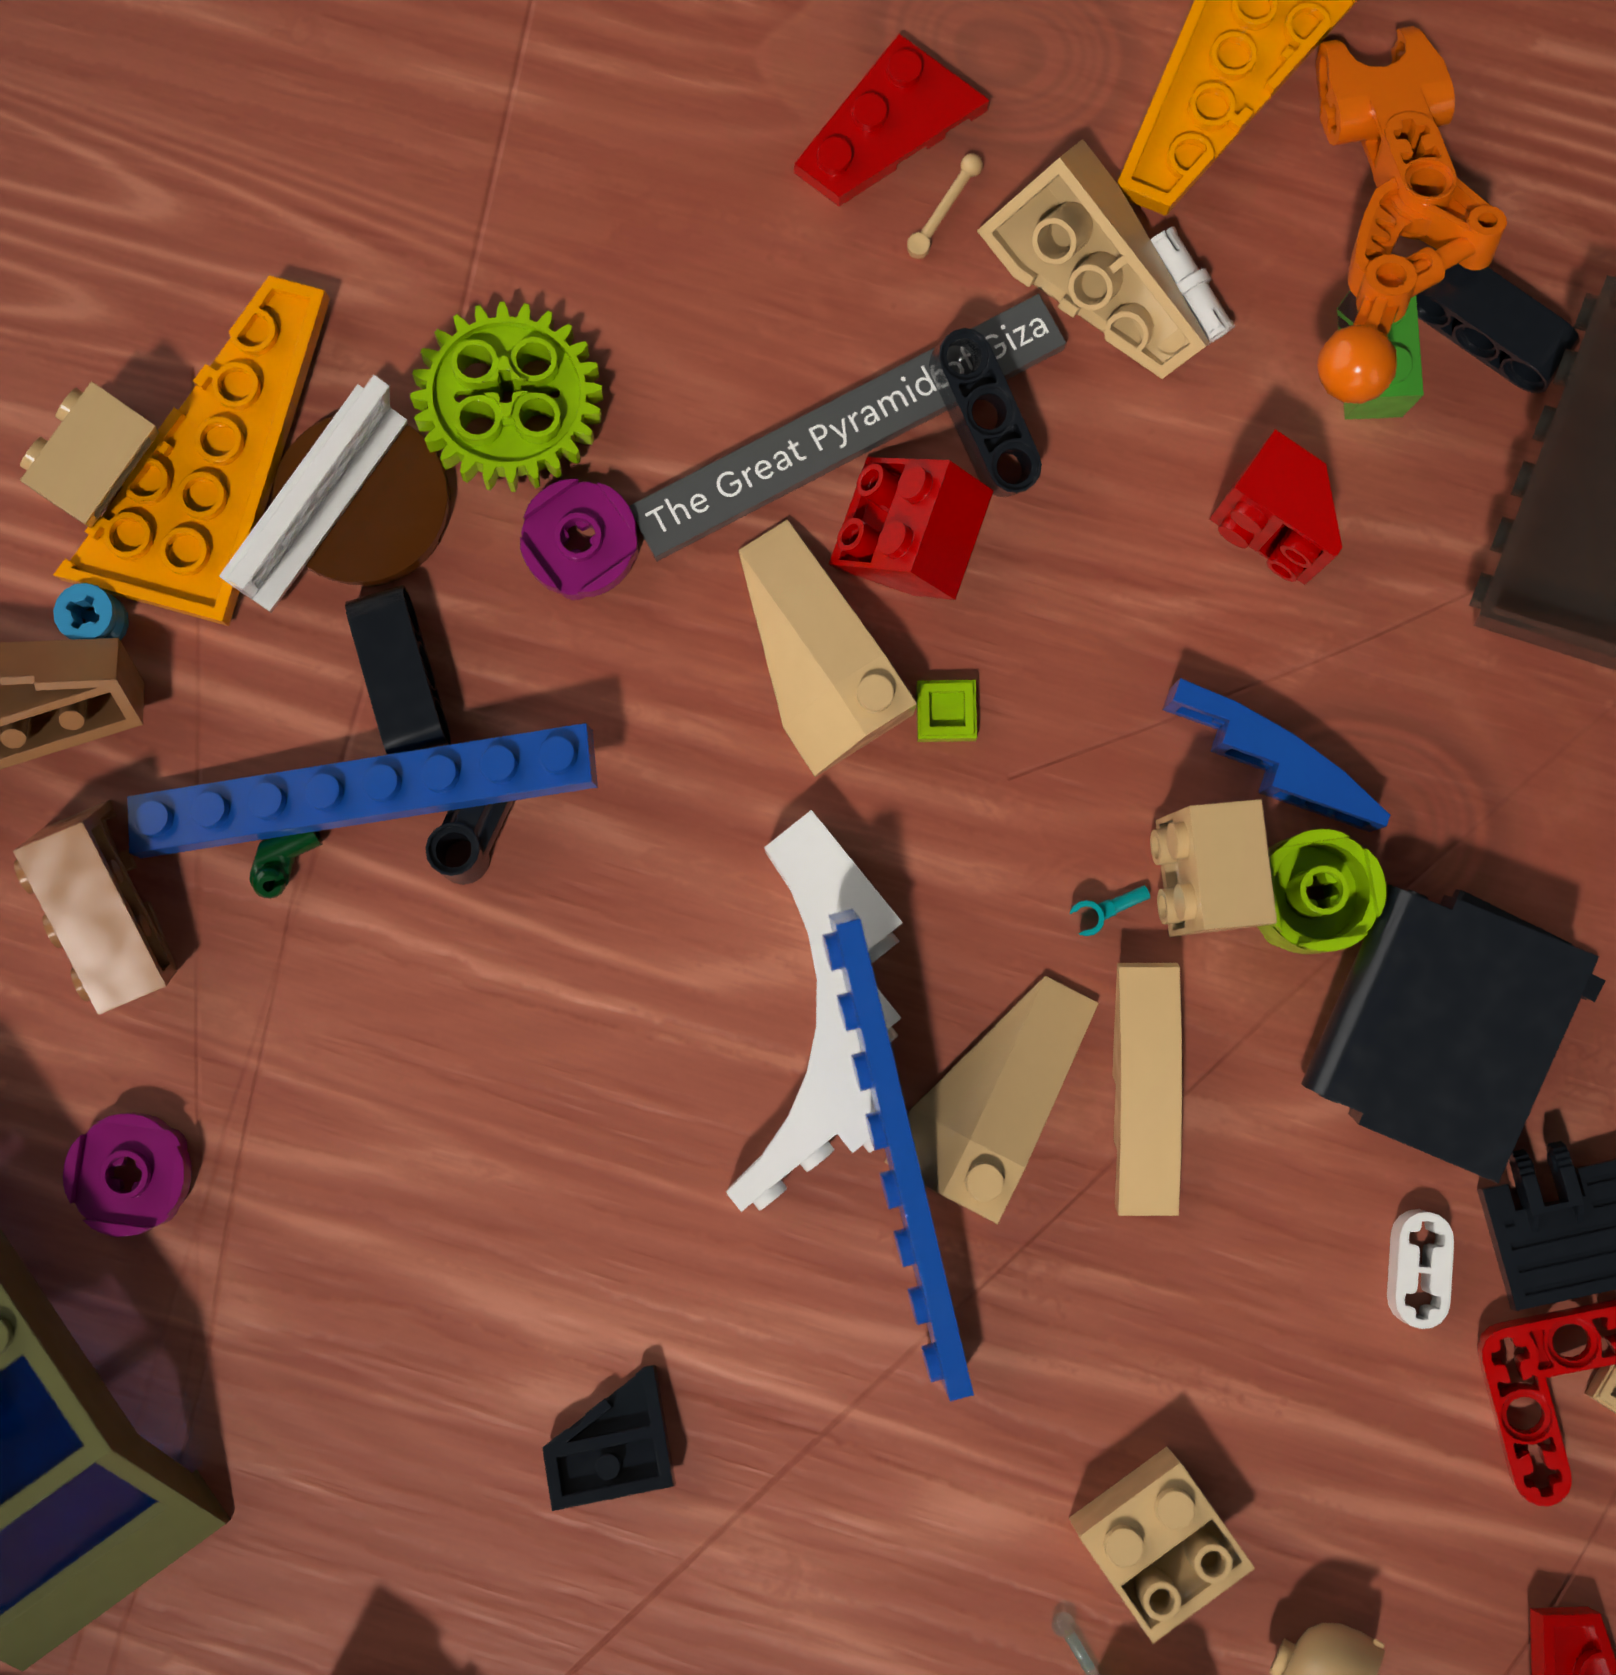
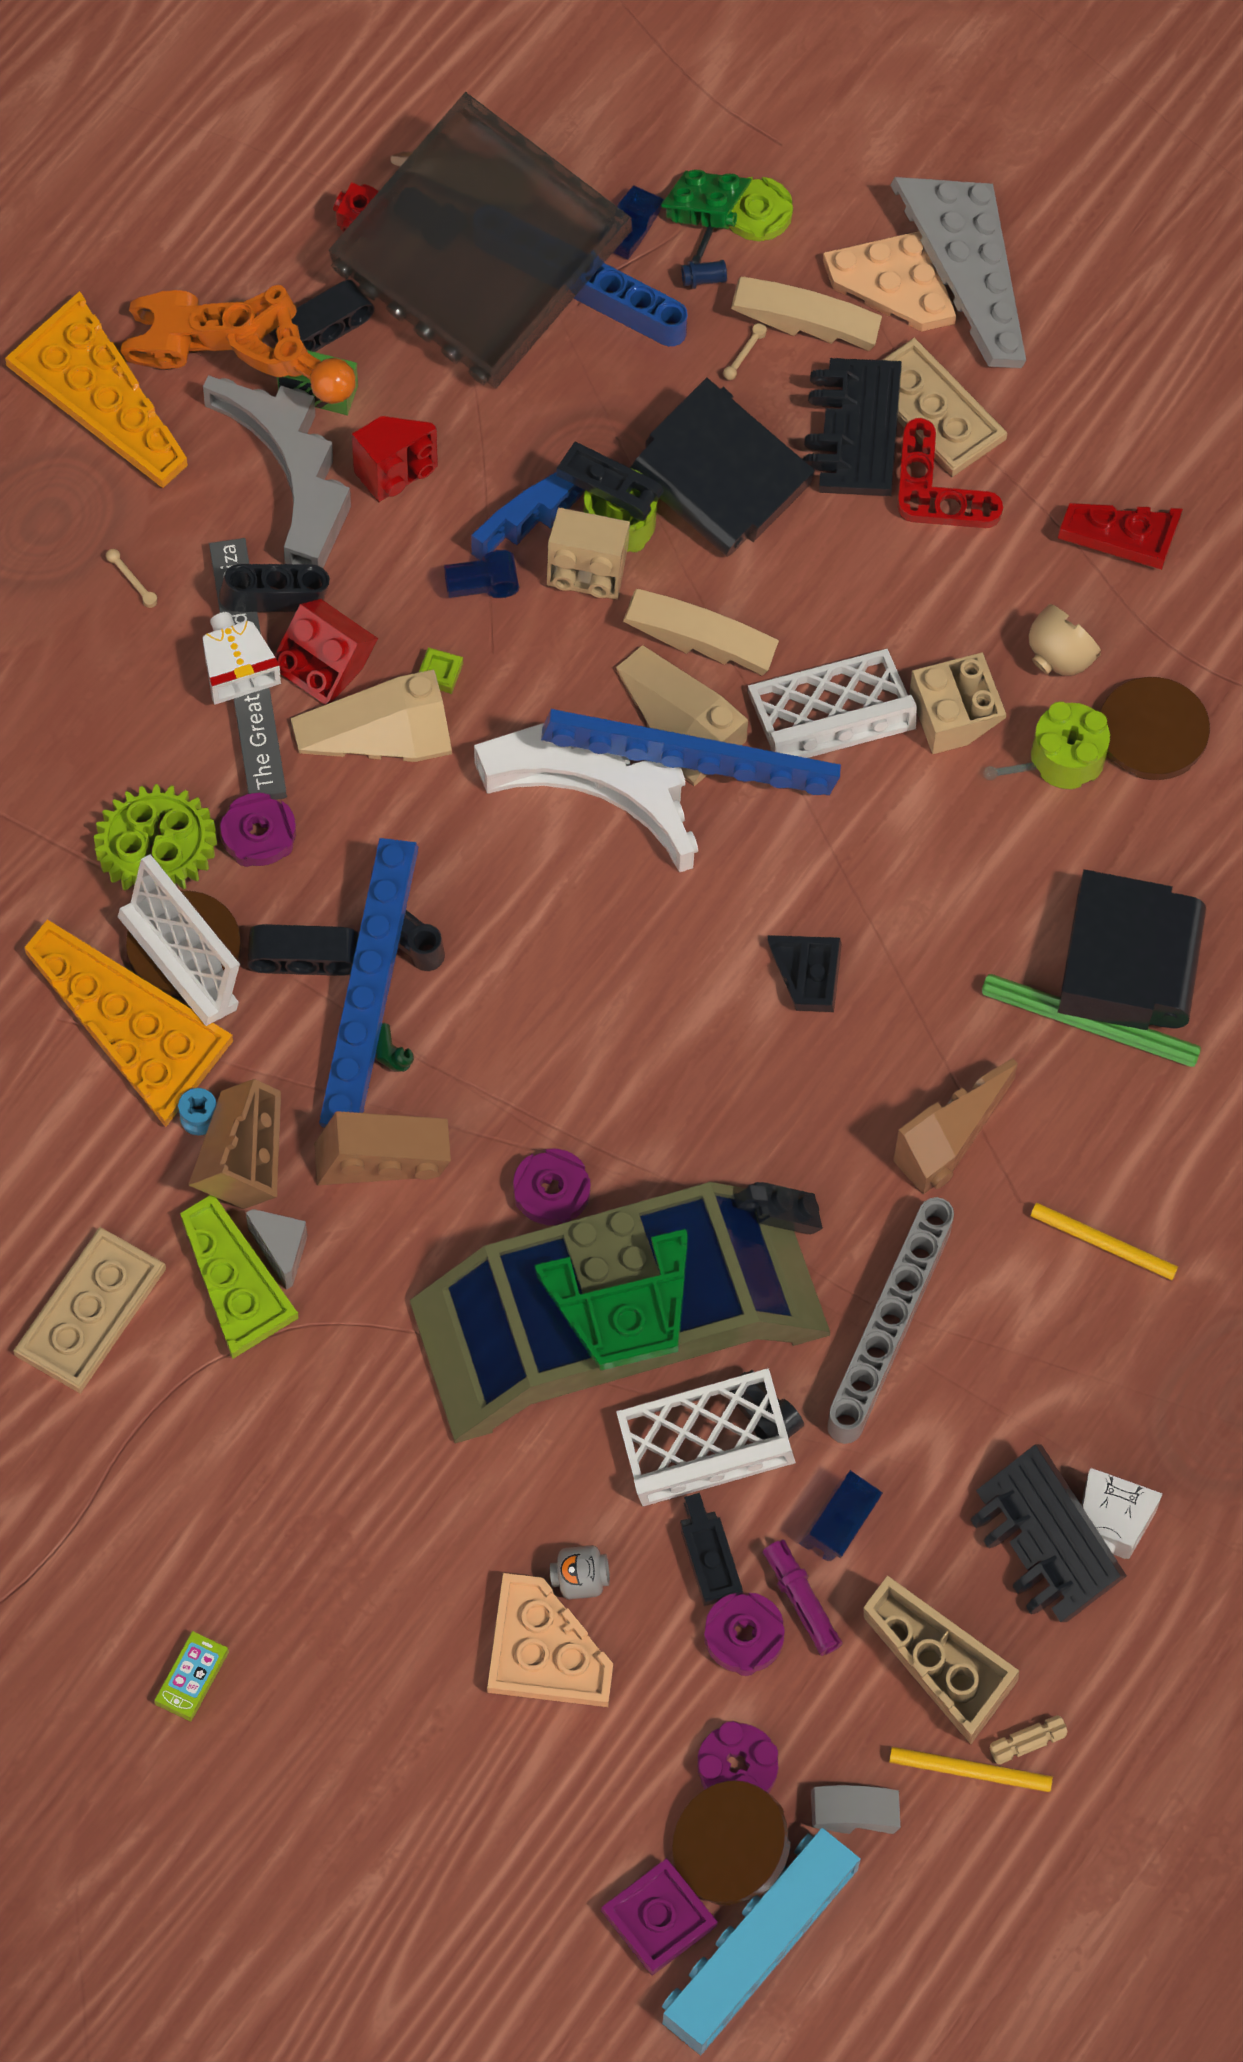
camera: 75 degrees left, 20 degrees down
tan slope [20,381,159,528] -> none
red wing [794,33,990,207] -> none
tan wedge [977,139,1209,379] -> none
teal hand [1070,885,1150,936] -> none
white pin [1151,226,1235,345] -> none
white beam [1387,1209,1454,1329] -> none
none -> white torso [202,612,281,705]
none -> light grey arch [203,375,351,568]
none -> clear blue piece [444,550,520,598]
none -> black plate [557,441,664,521]
none -> black hinge [733,1182,823,1235]
none -> white fence [748,649,917,758]

